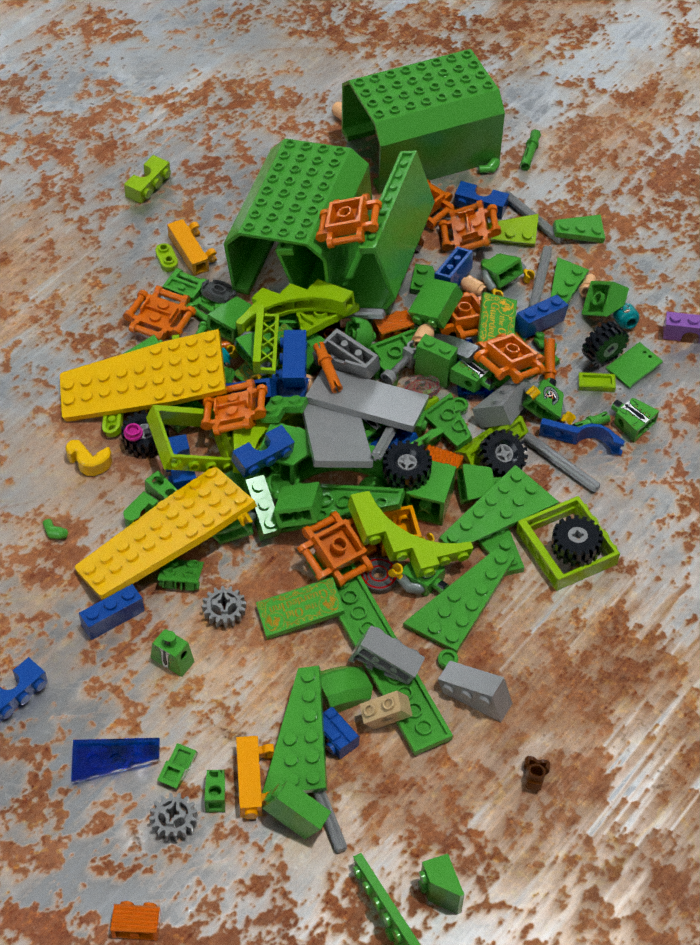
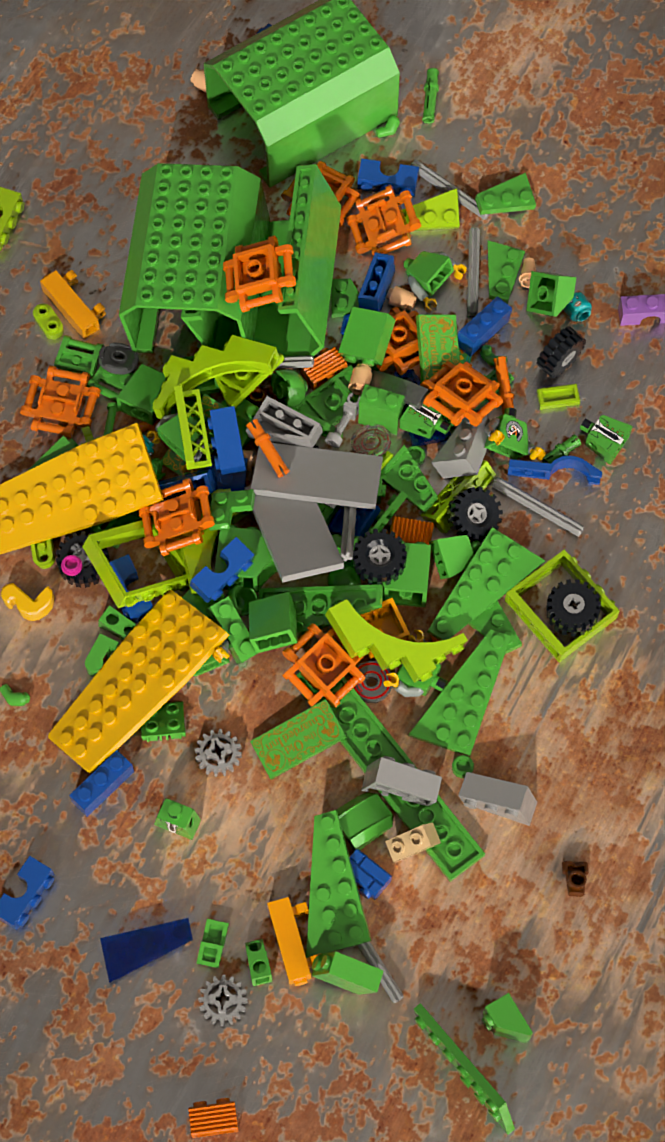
camera: 10 degrees left, 15 degrees up
bright green container [606,342,663,388] -> none

